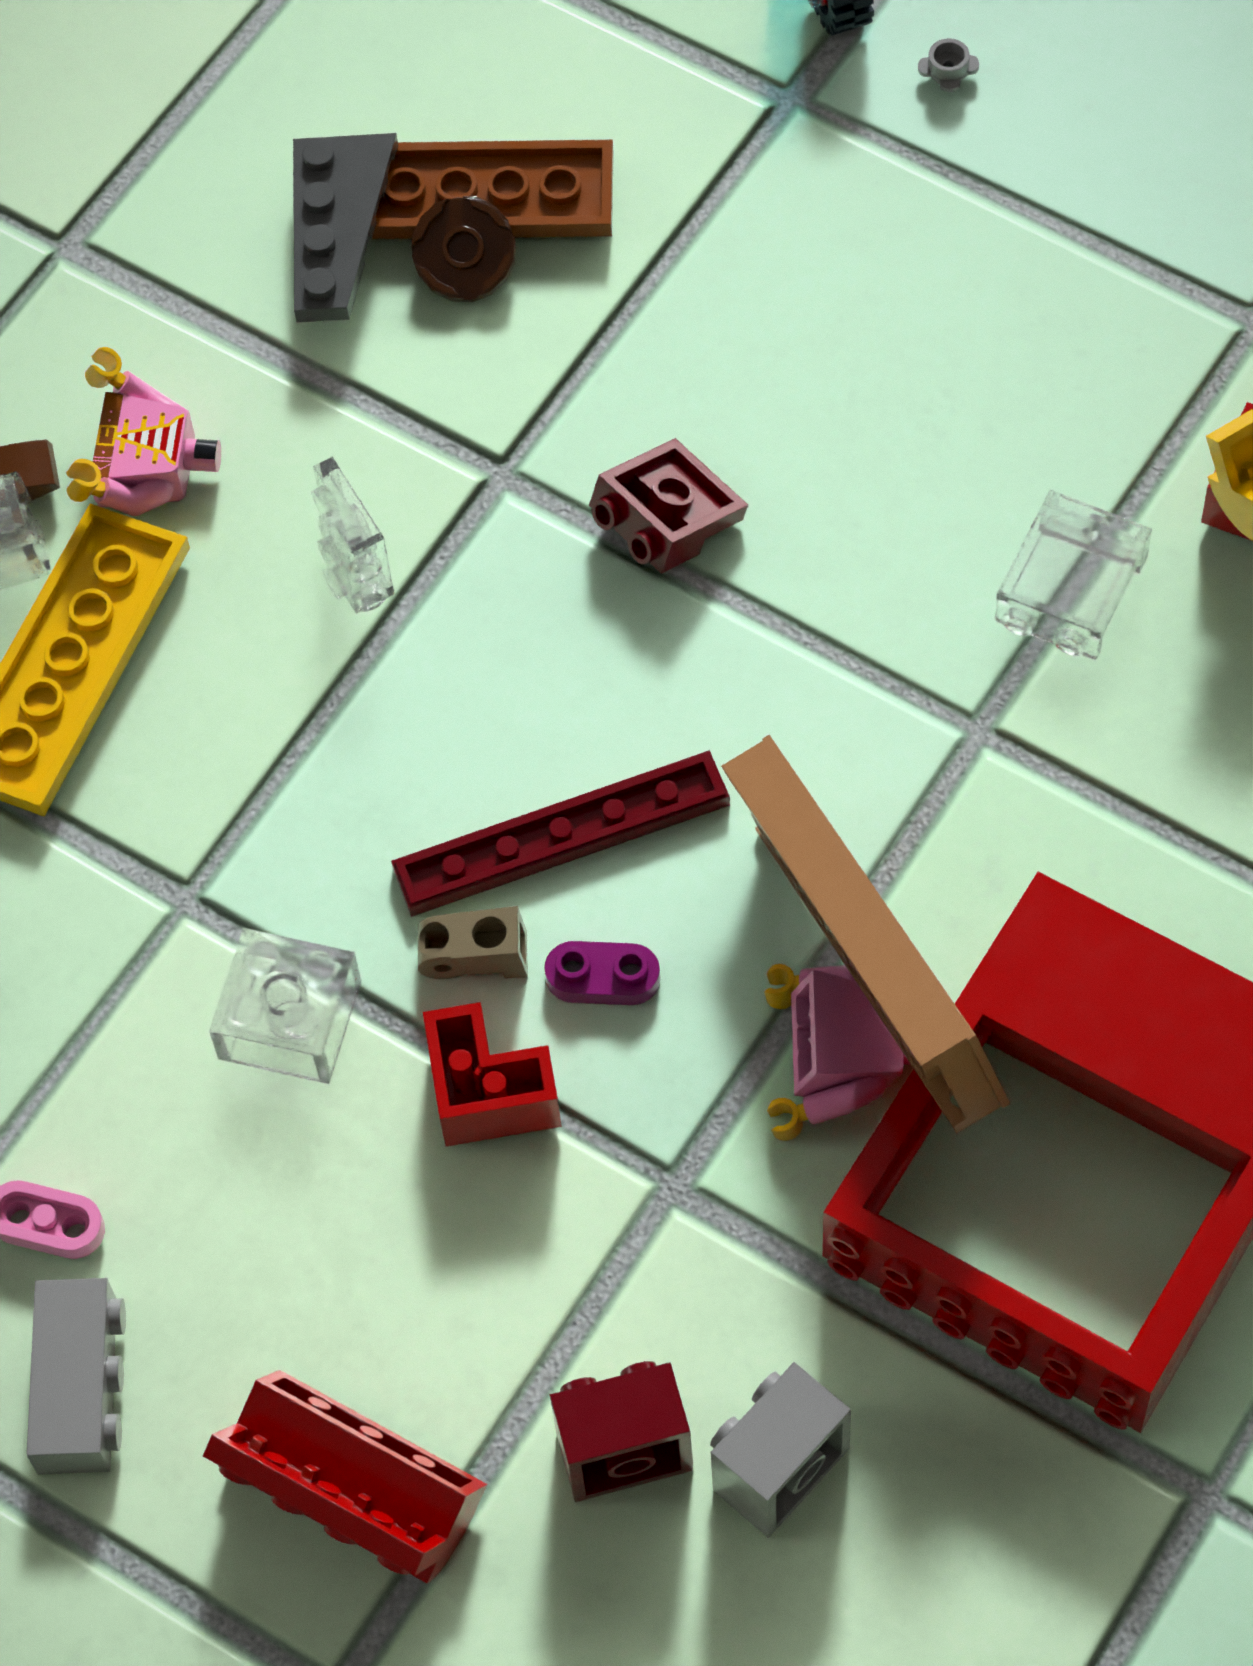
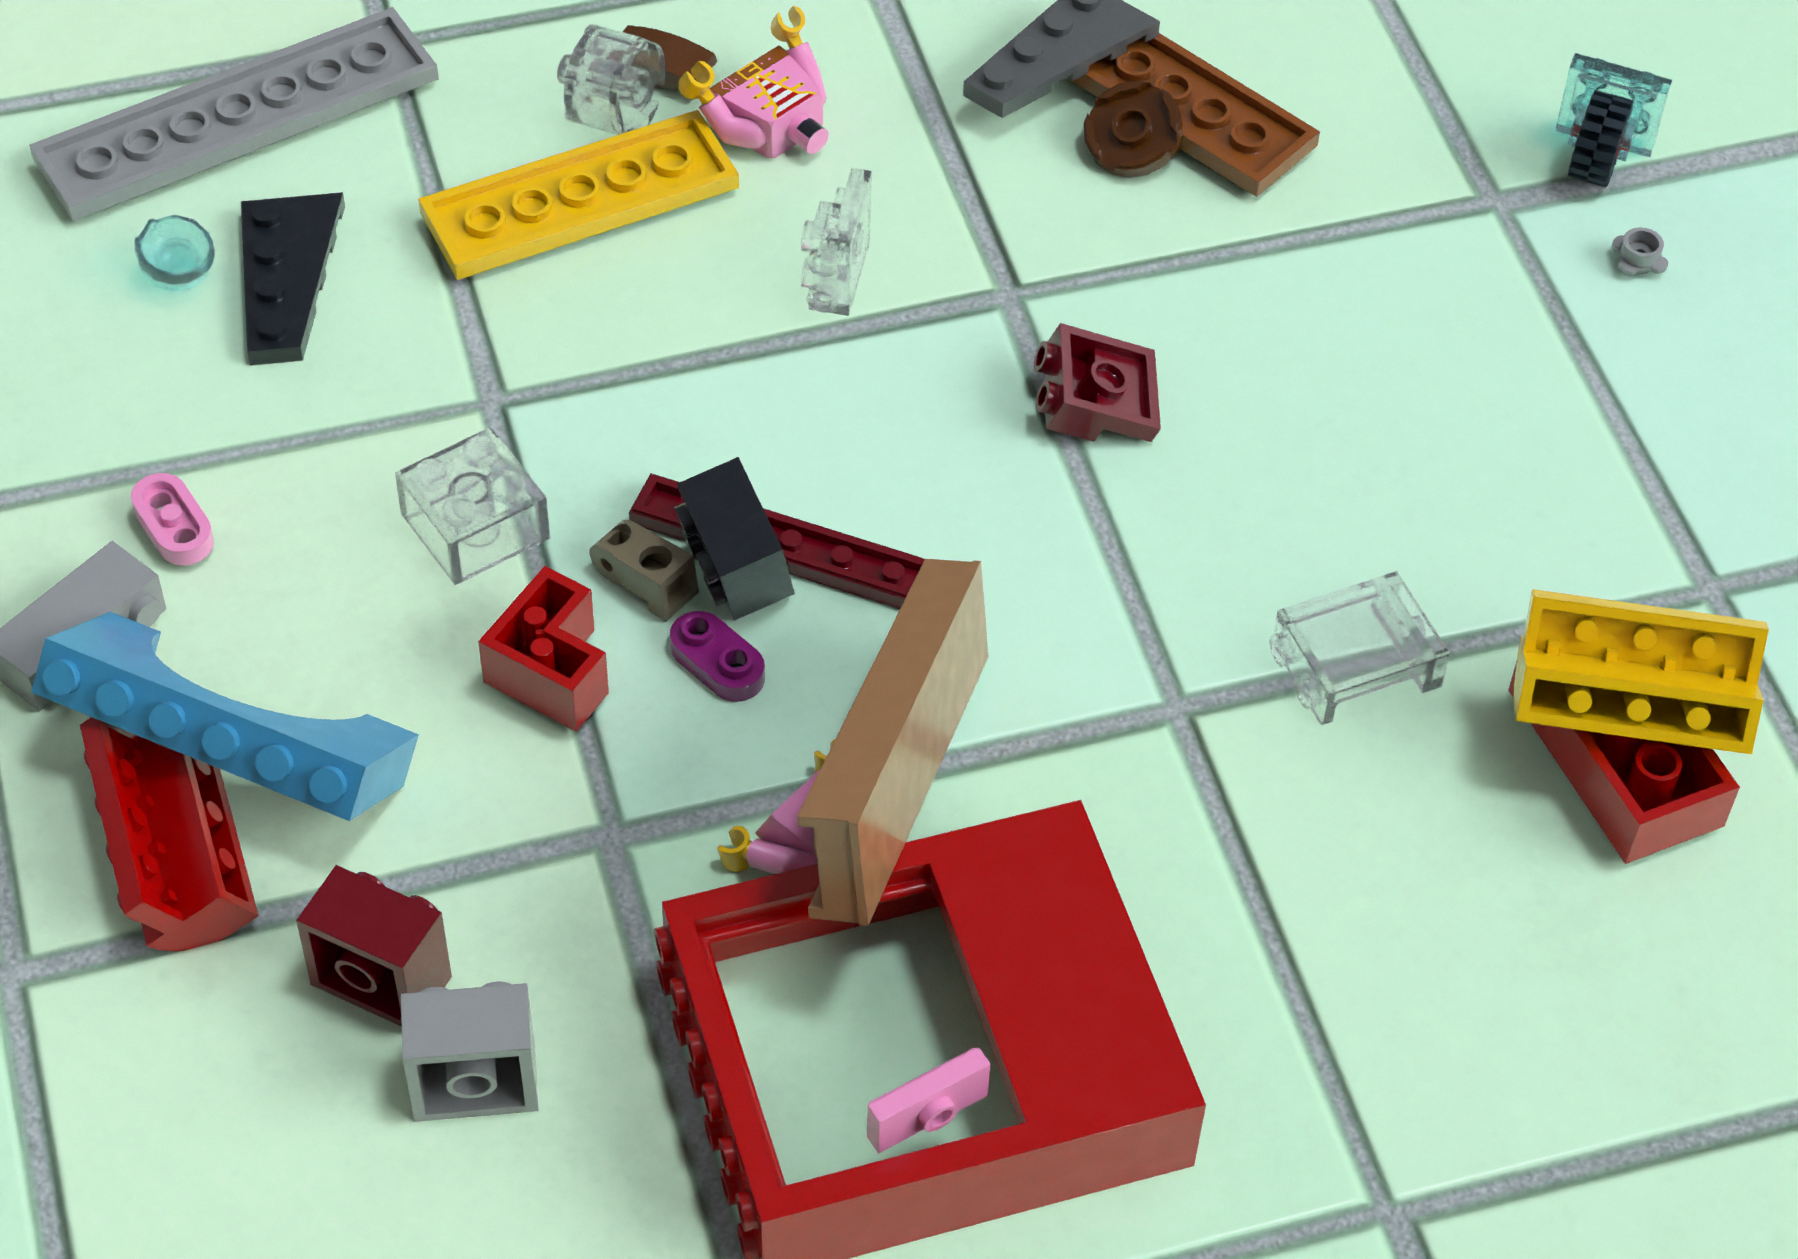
camera: 35 degrees right, 10 degrees down
none -> dark azure arch [31,612,419,821]
none -> black brick [674,457,795,621]
none -> bright pink plate [867,1047,991,1154]

